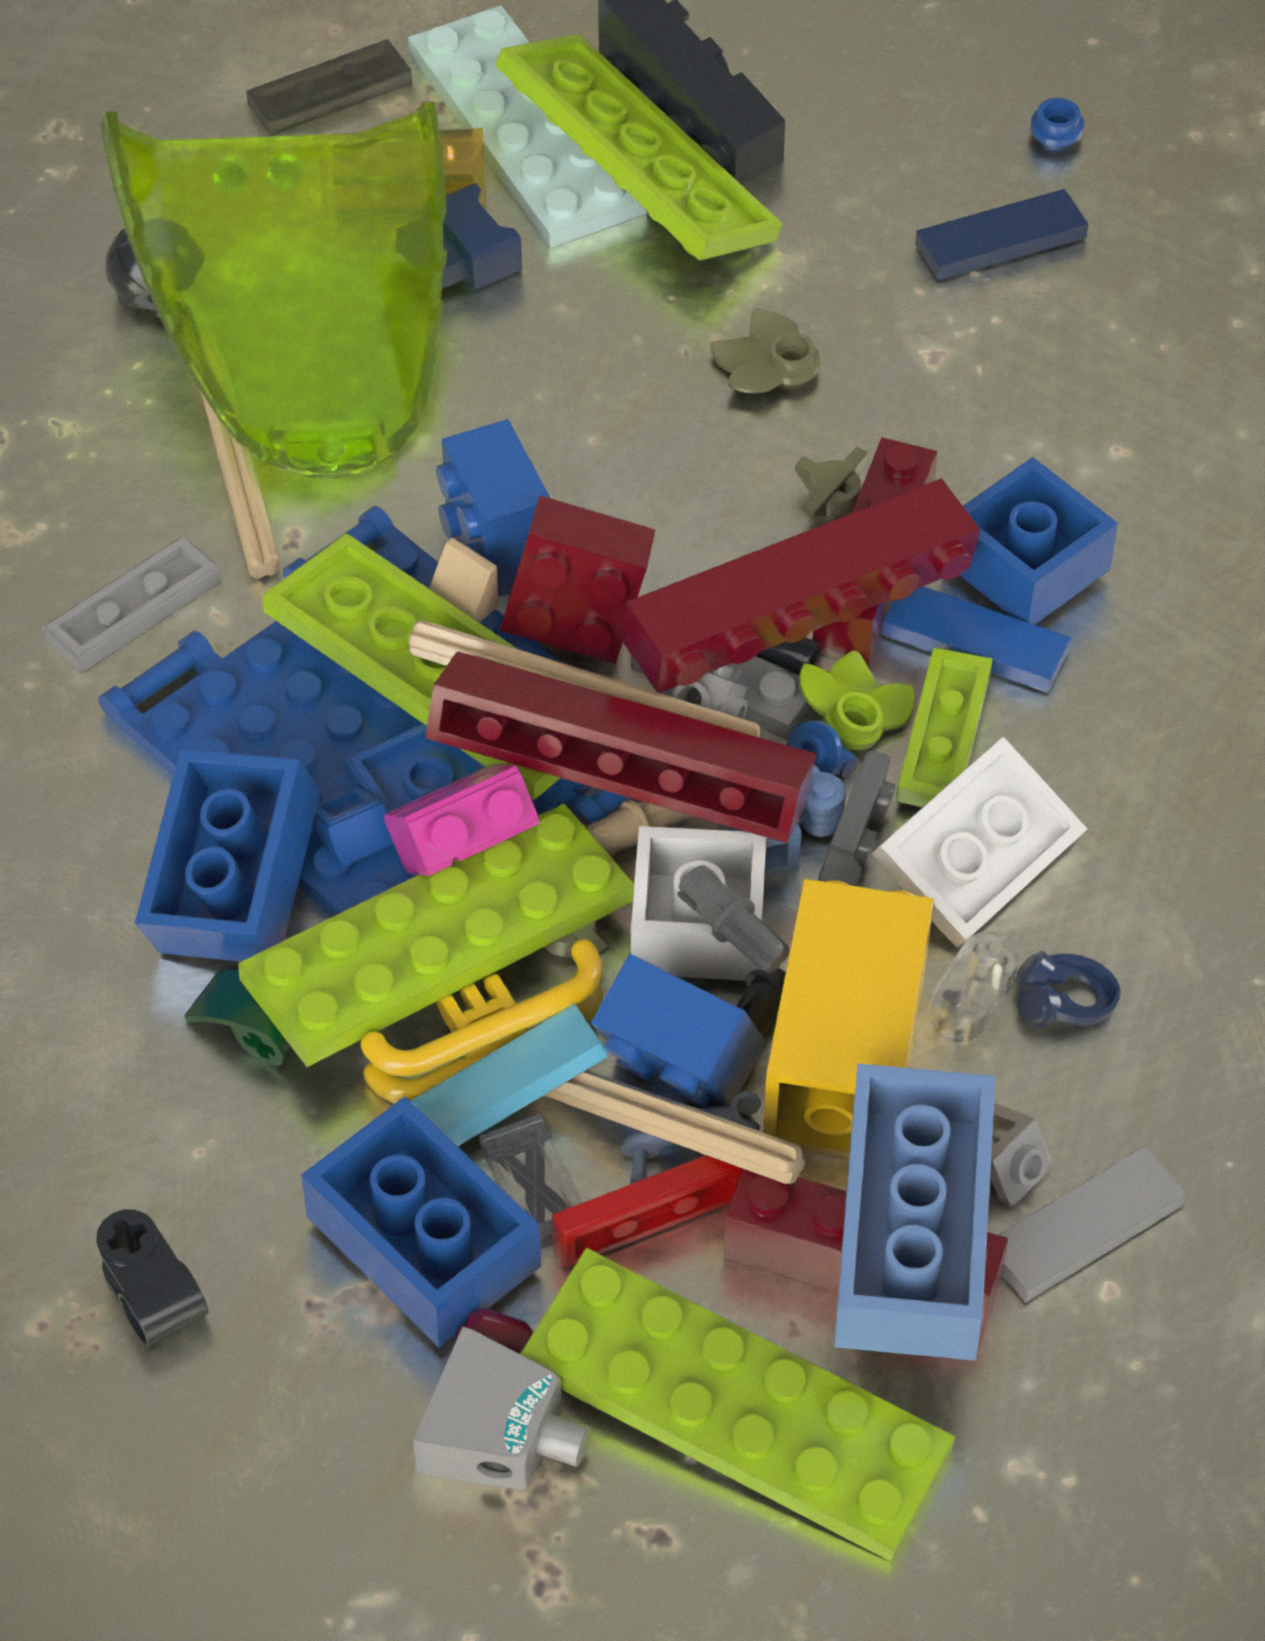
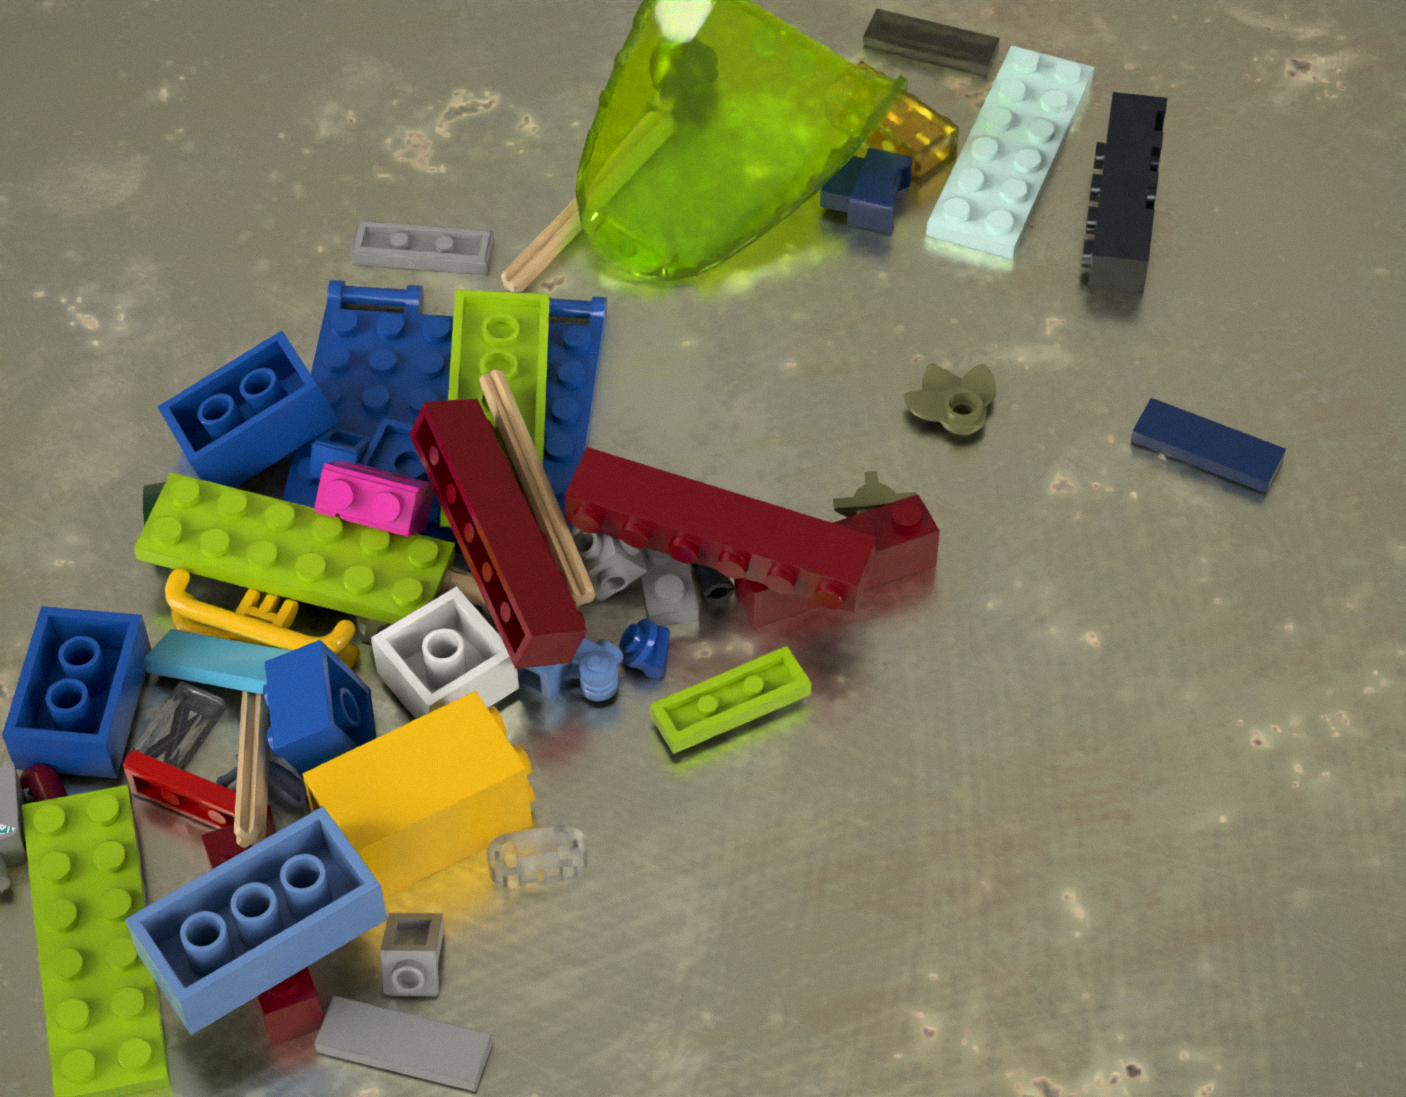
camera: 50 degrees right, 0 degrees up
tan slope [429,538,499,623] -> none
blue brick [436,419,550,597] -> none
lime plate [495,34,783,261] -> none
dark red brick [500,495,656,665] -> none
dark grey axle [677,865,790,973] -> none
lime plate [799,651,915,750] -> none
dark grey hinge [818,750,896,886] -> none
white plate [872,736,1088,948] -> none
blue tile [881,586,1072,693] -> none
blue brick [960,457,1118,625] -> none
dark blue piece [1014,951,1121,1028] -> none
blue plate [1030,98,1084,147] -> none

